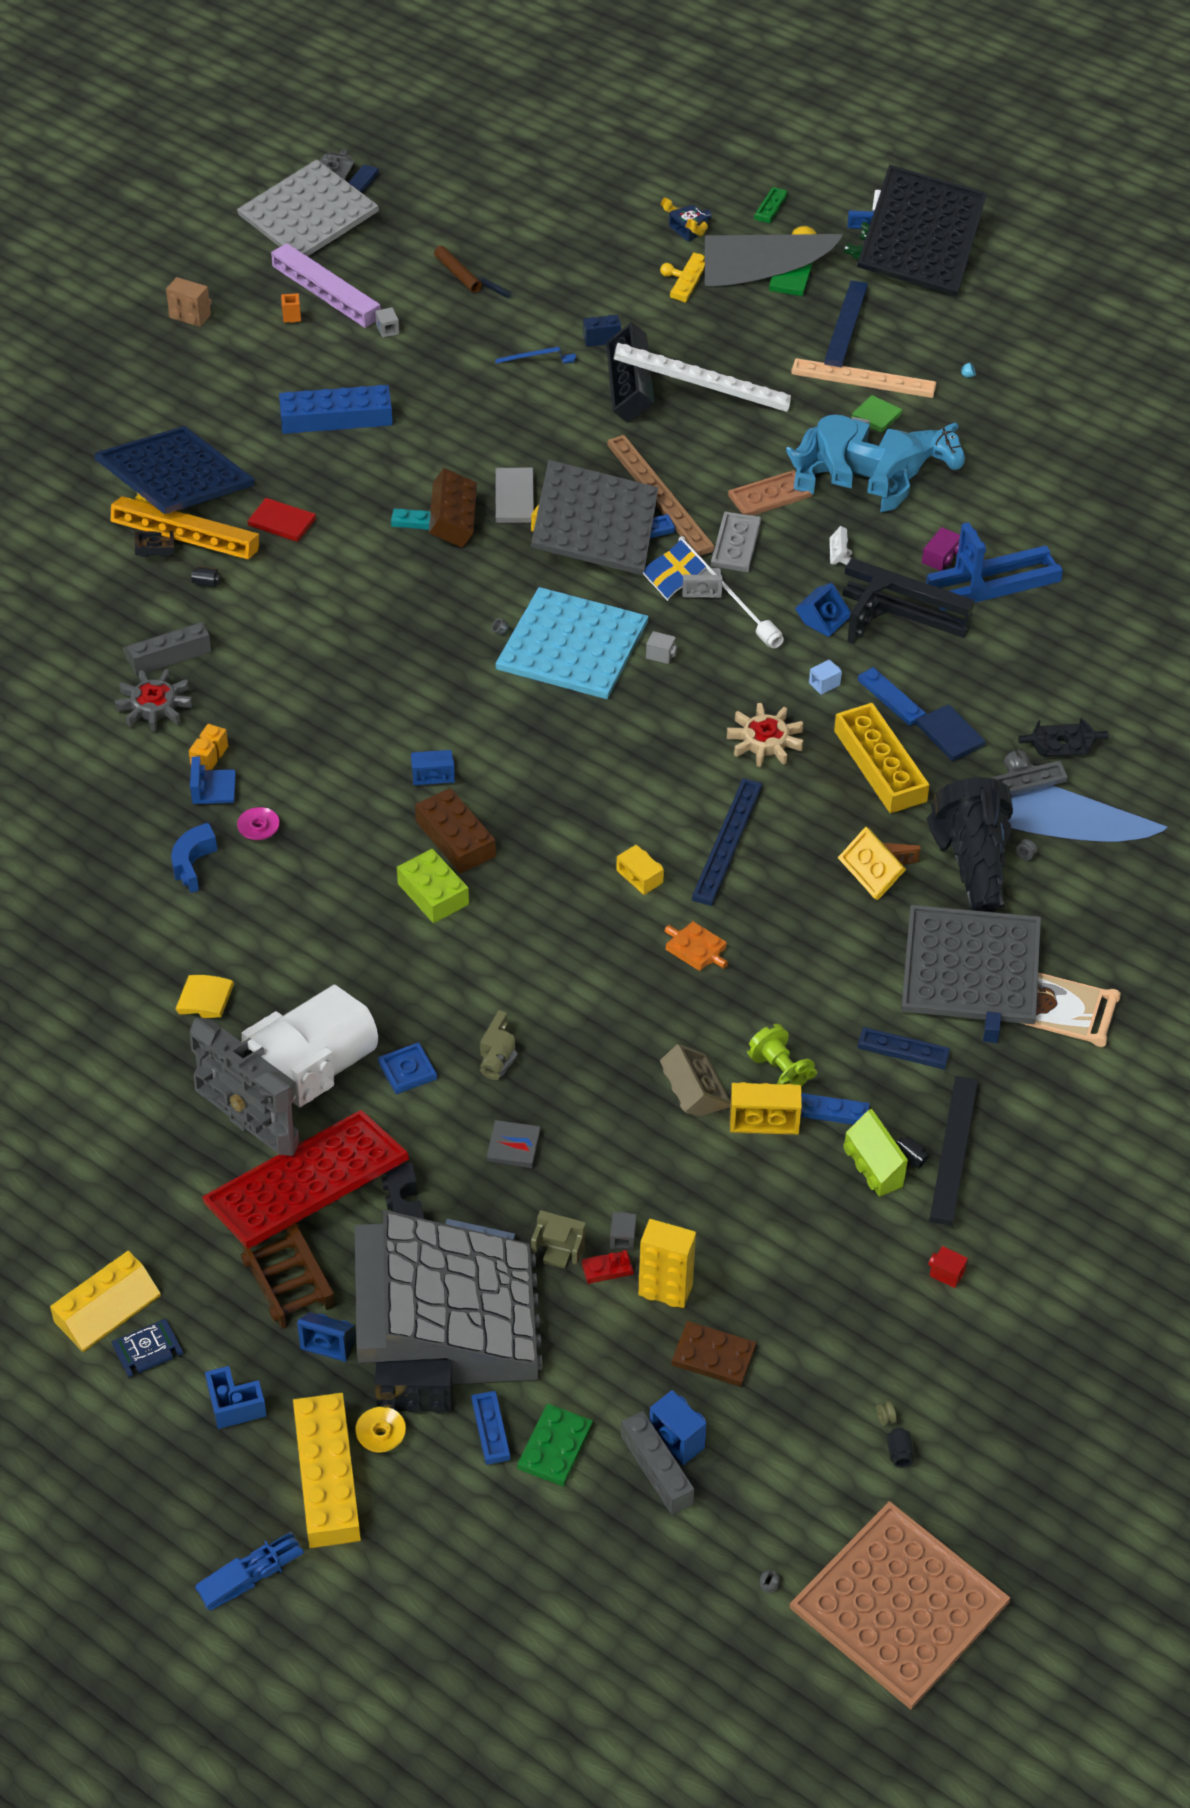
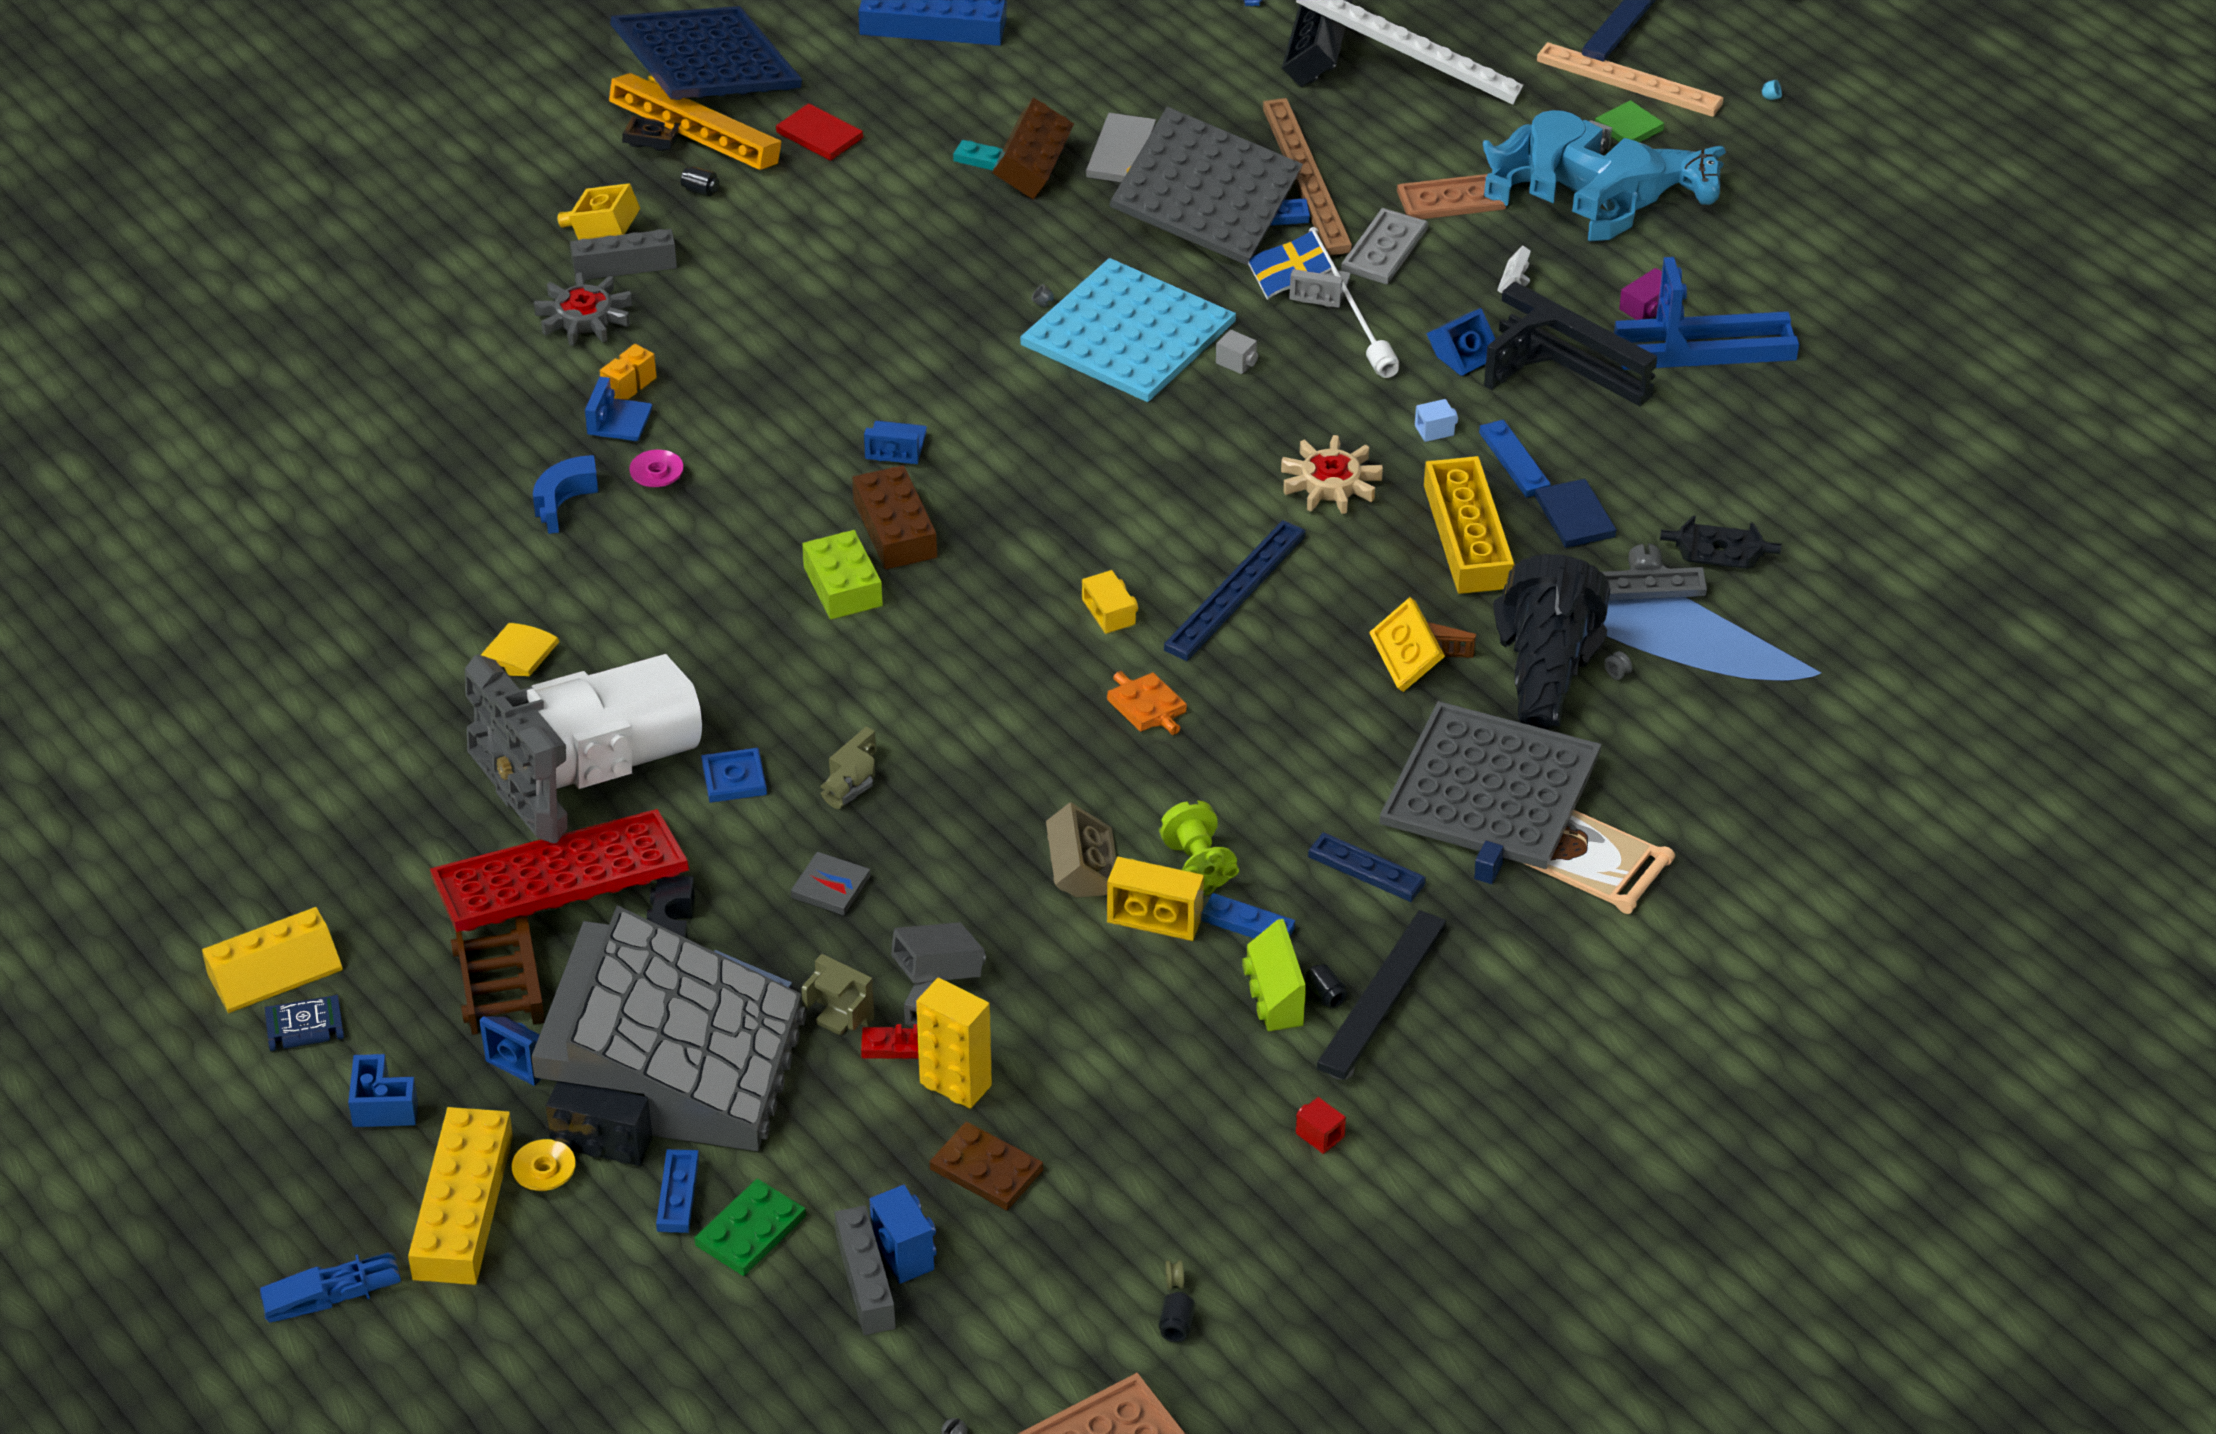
camera: 15 degrees right, 5 degrees down
none -> yellow brick [558,183,641,240]
none -> dark grey brick [891,922,986,983]

